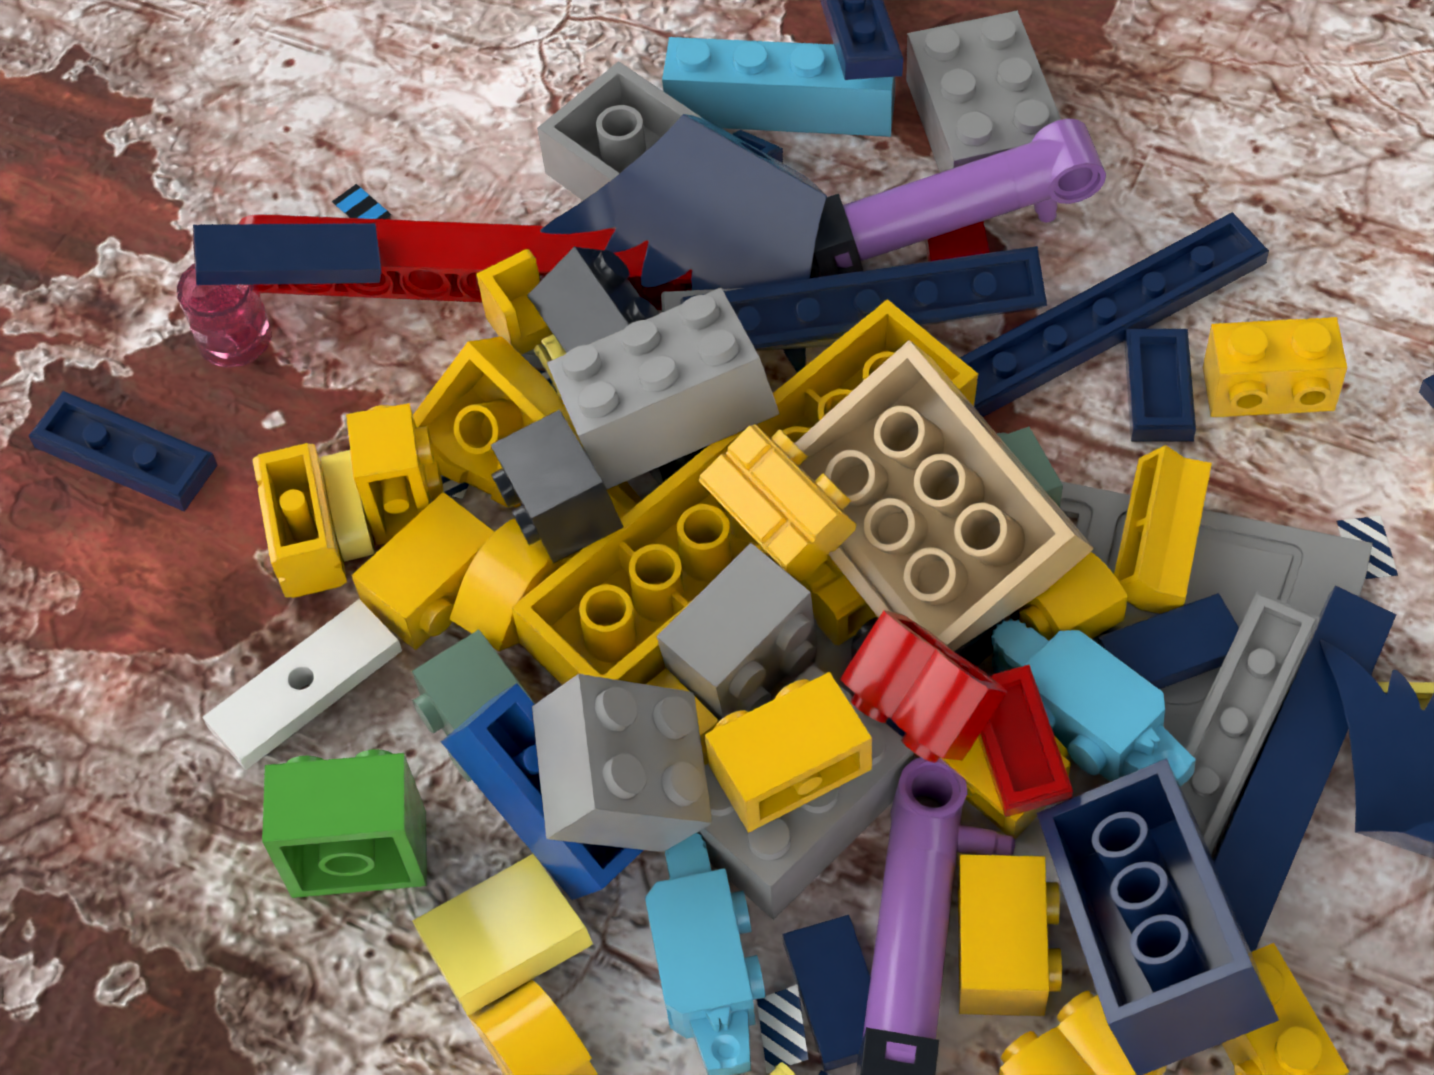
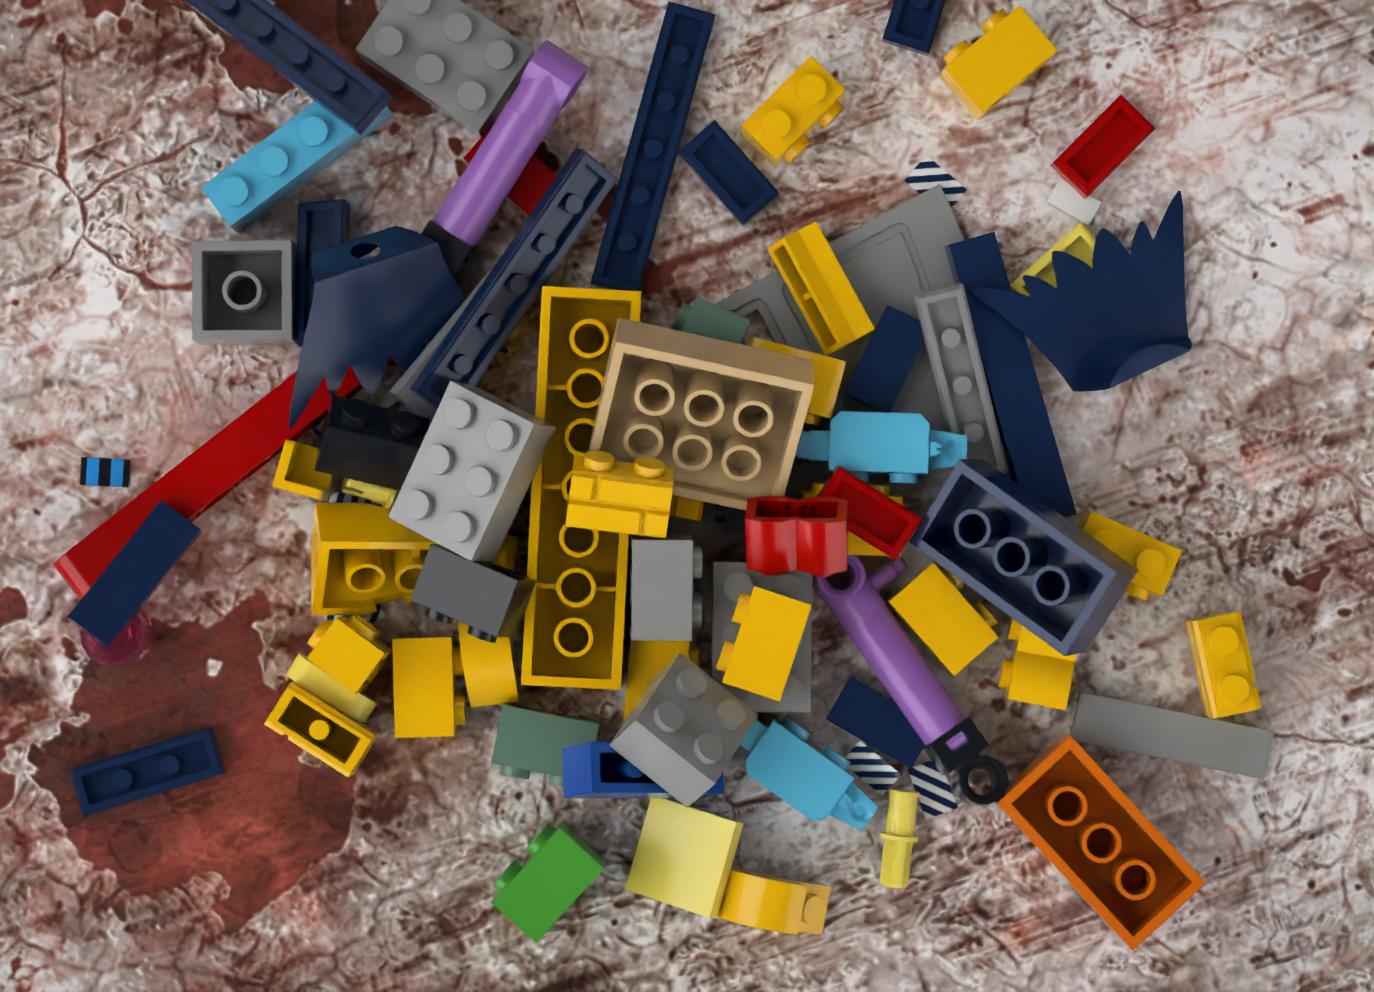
camera: 50 degrees left, 30 degrees up
white tile [202,599,402,770] -> none

